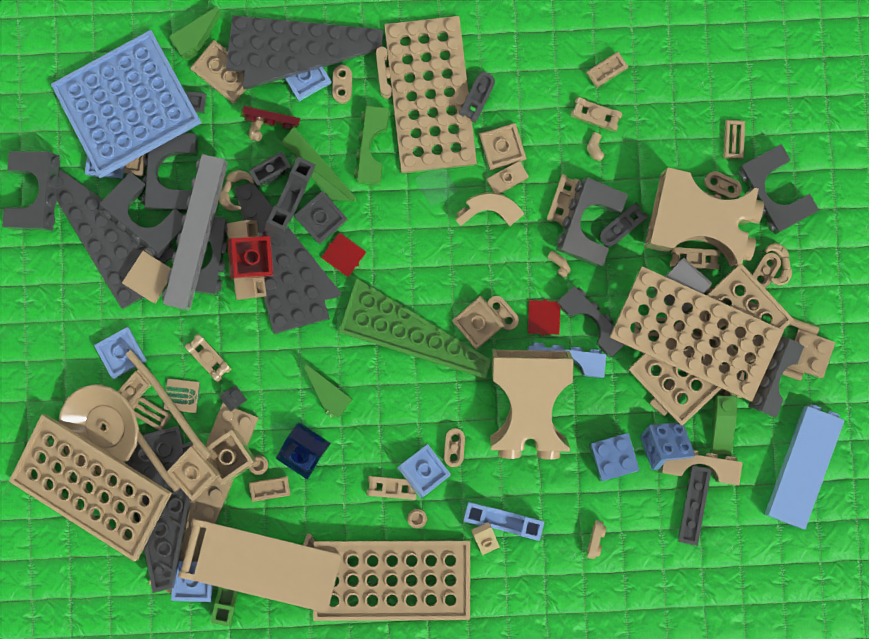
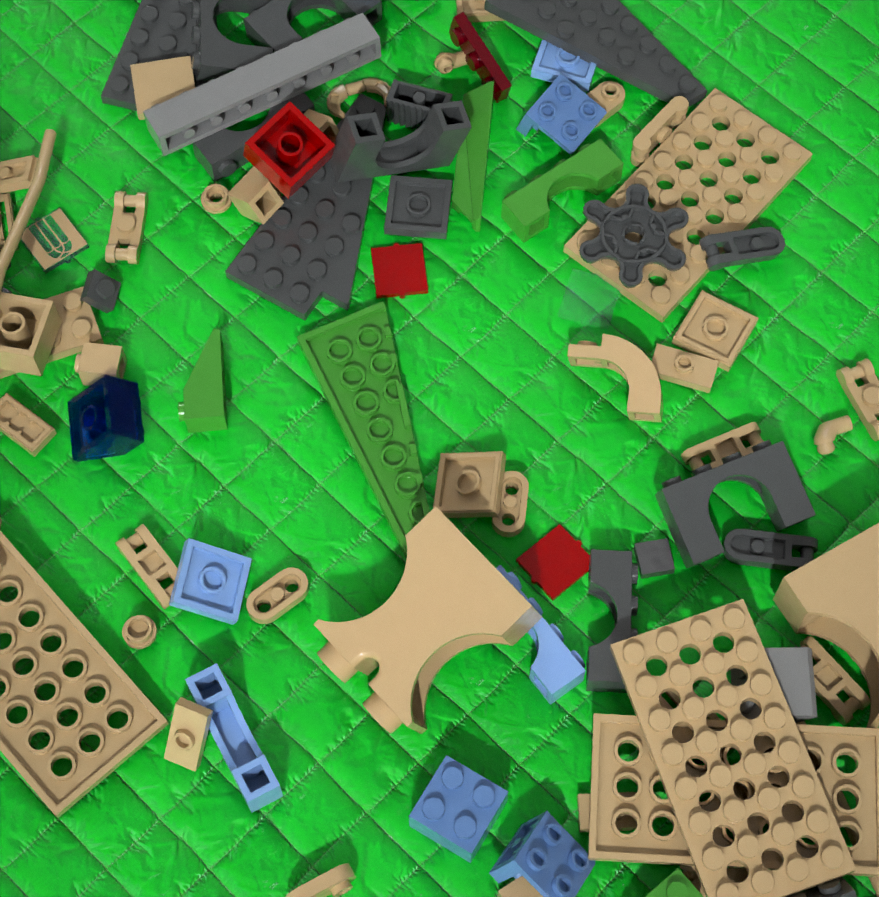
camera: 50 degrees right, 20 degrees down
light blue plate [94,327,147,379] -> none
tan plate [249,455,268,475] -> none
tan arm [548,251,571,278] -> none
none -> tan brick [74,342,127,390]
none -> tan plate [201,184,232,214]
none -> medium blue bracket [516,73,607,154]
none -> dark grey plate [579,184,689,288]
none -> flat silver tile [634,538,675,579]

